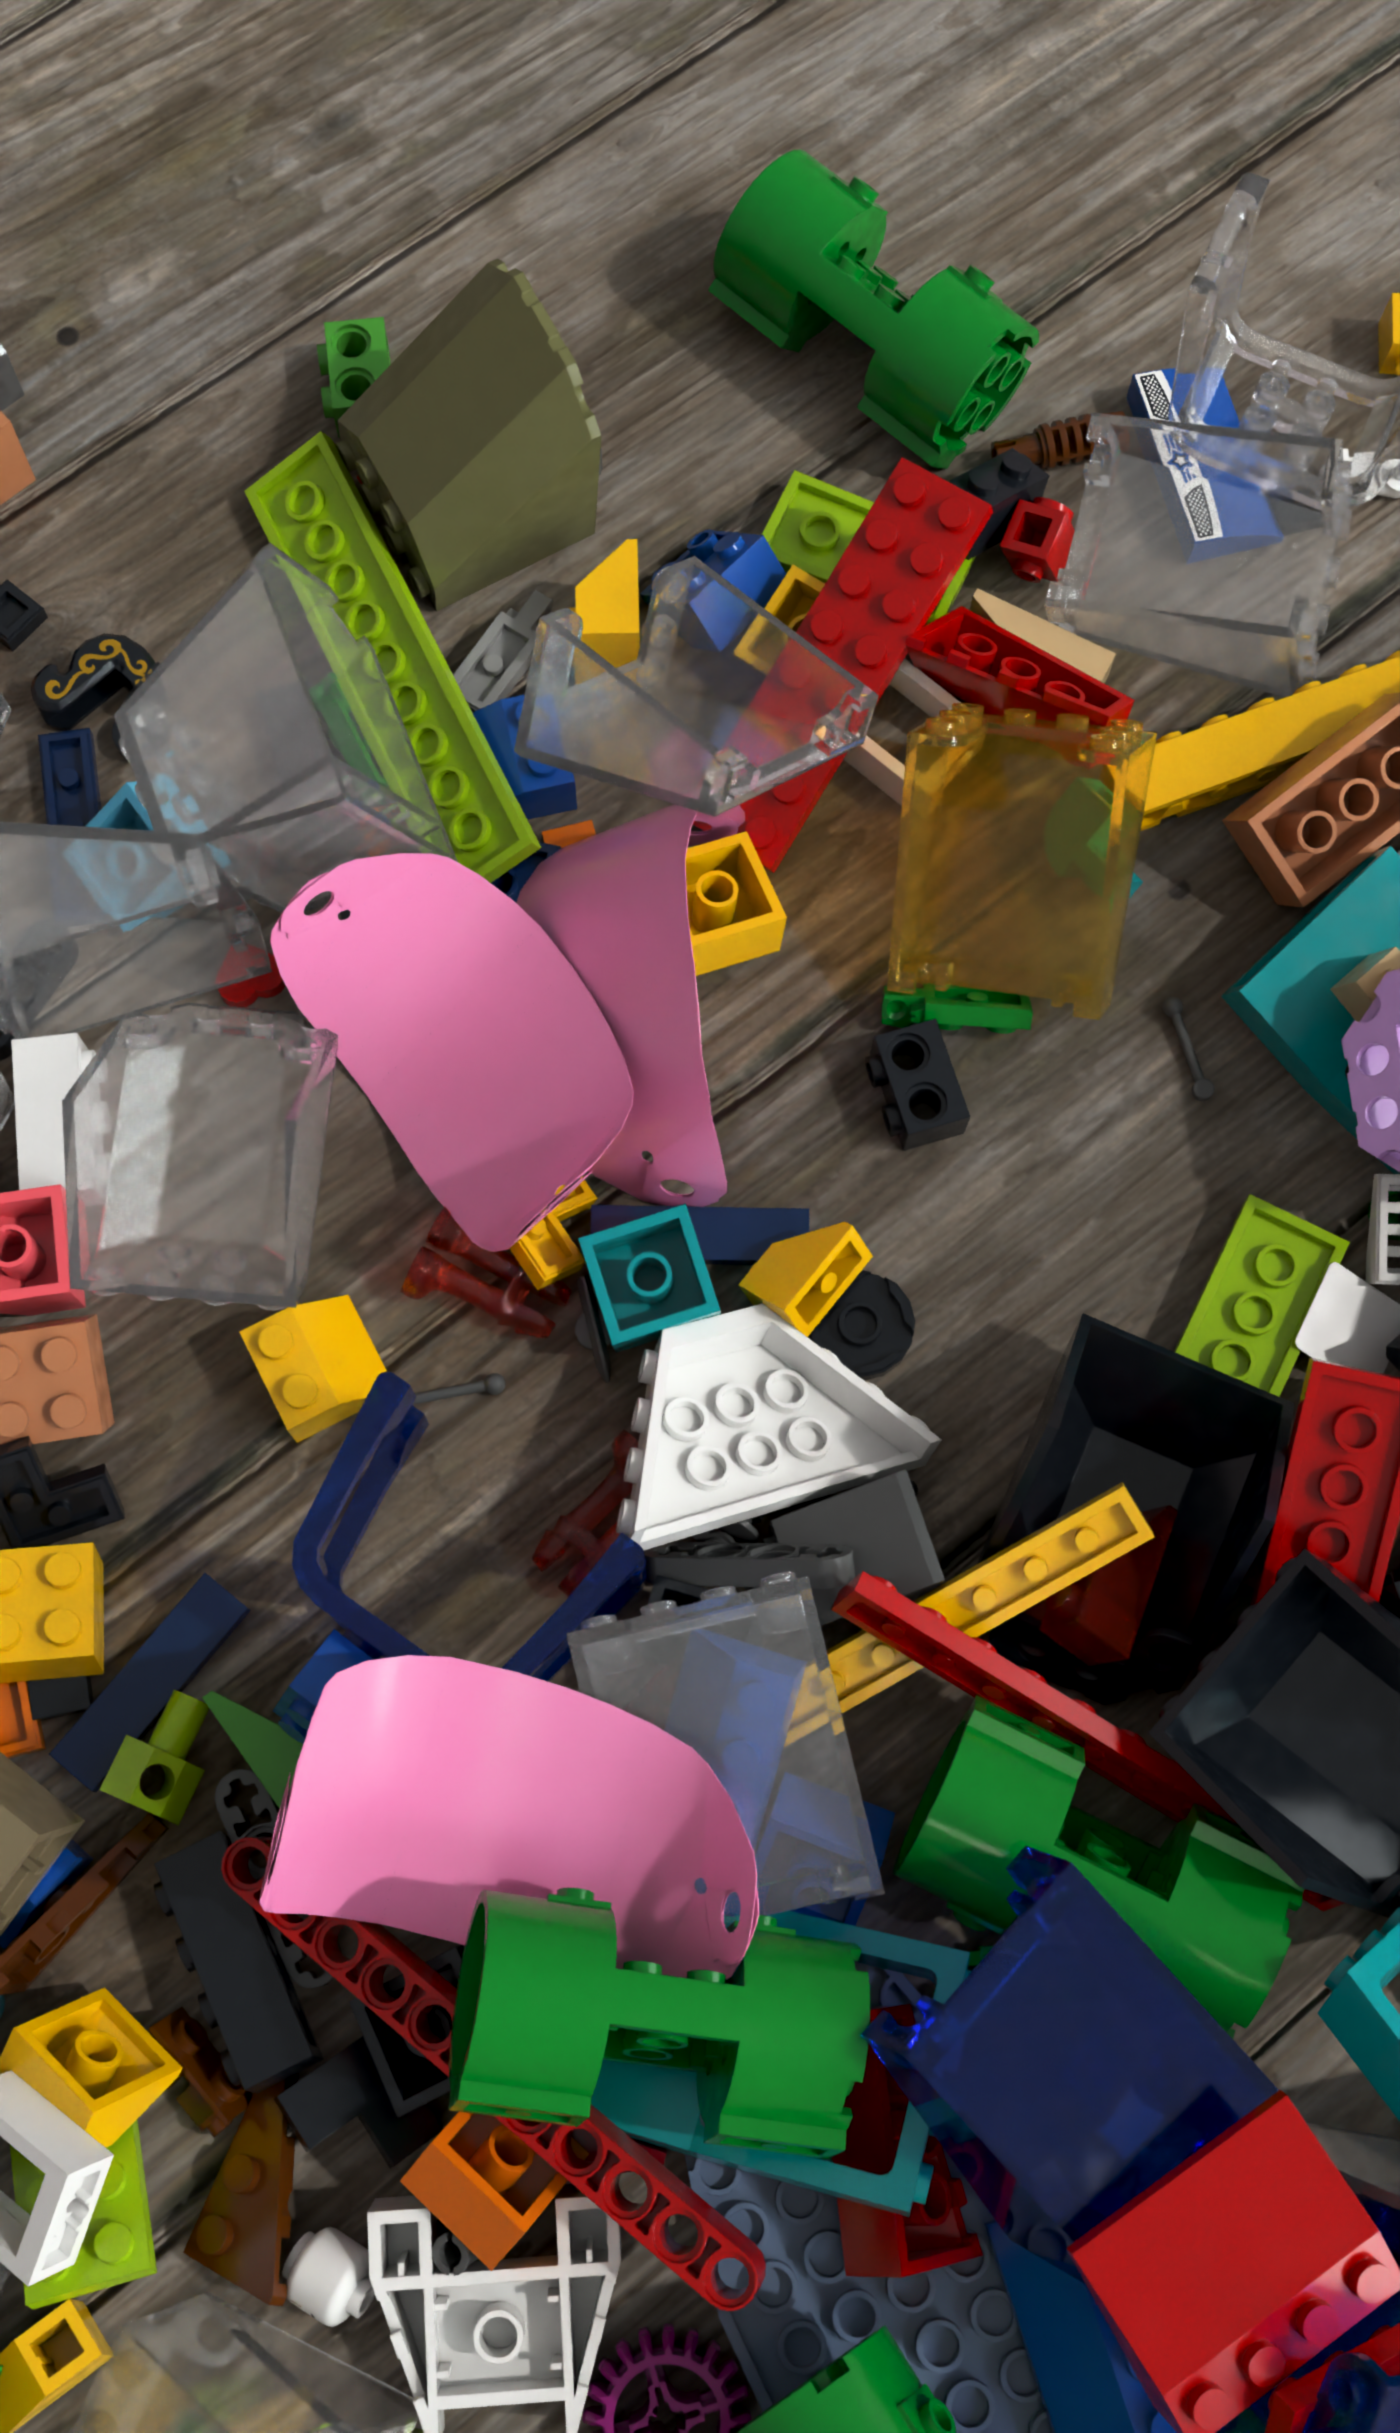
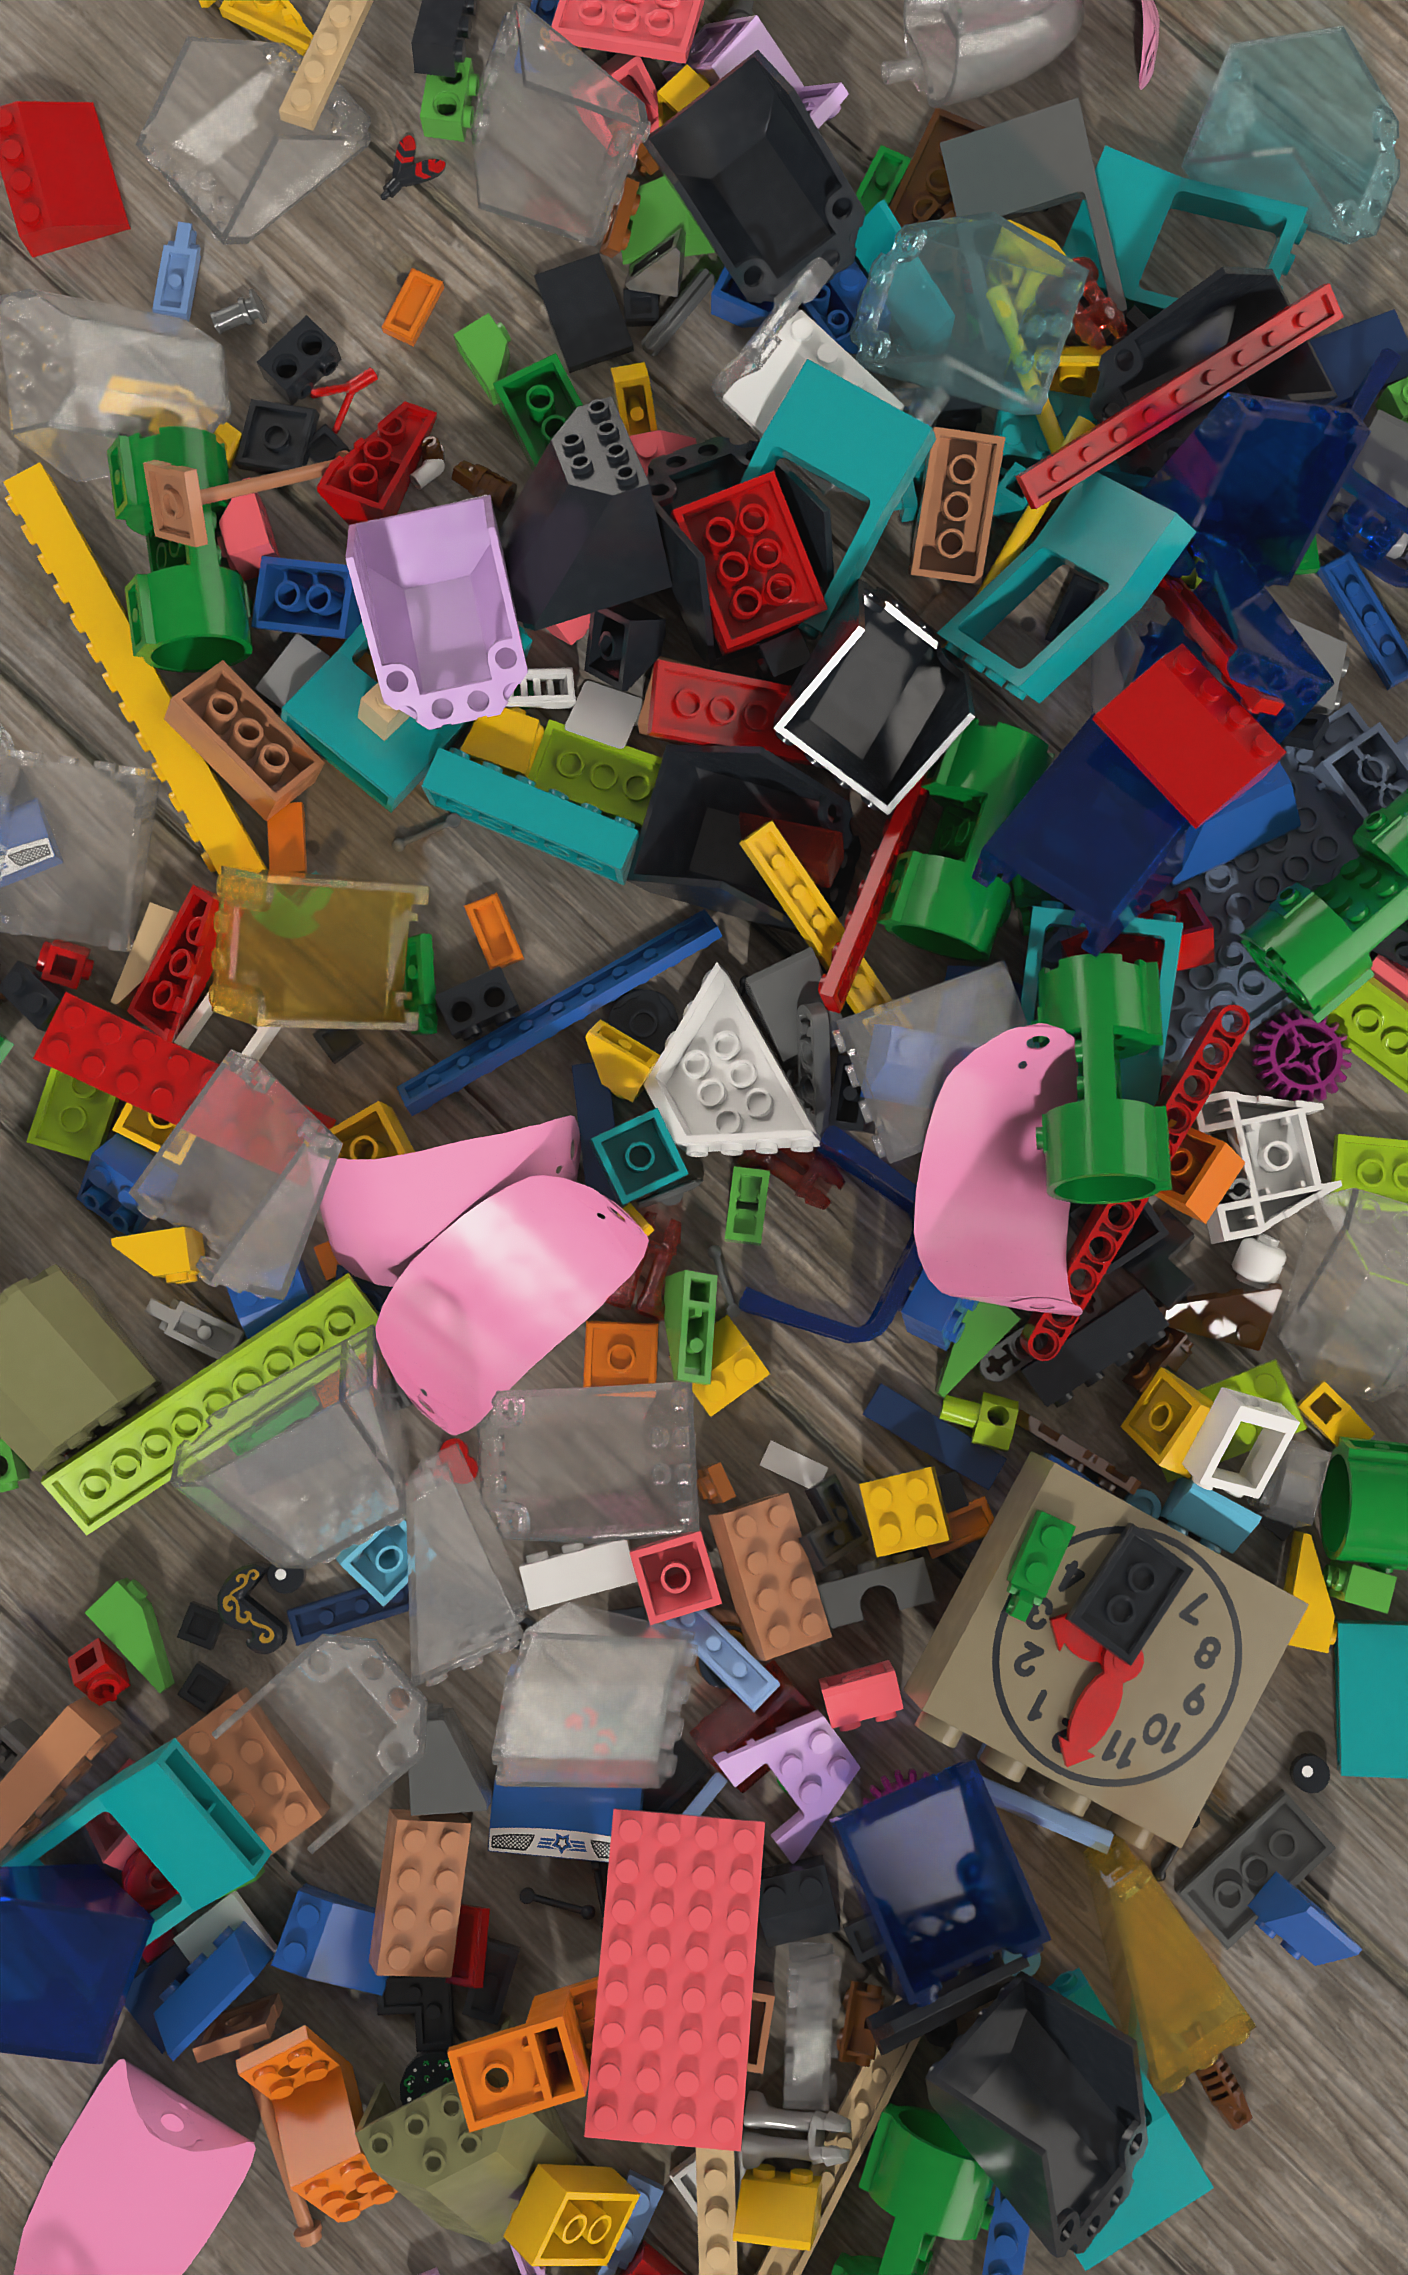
camera: 90 degrees left, 10 degrees up
none -> red brick [68,1638,131,1706]
none -> bright green slope [85,1578,175,1694]
none -> black tile [177,1601,224,1651]
none -> orange tile [267,802,307,876]
none -> black tile [312,1014,364,1064]
none -> blue plate [396,909,723,1116]
none -> teal brick [421,747,639,885]
none -> yellow torso [460,706,545,779]
none -> orange tile [464,892,524,970]
none -> orange tile [583,1321,659,1396]
none -> bright green slope [663,1270,718,1385]
none -> dark orange plate [693,1462,736,1505]
none -> bright green brick [725,1166,770,1246]
none -> white sticker [760,1441,828,1488]

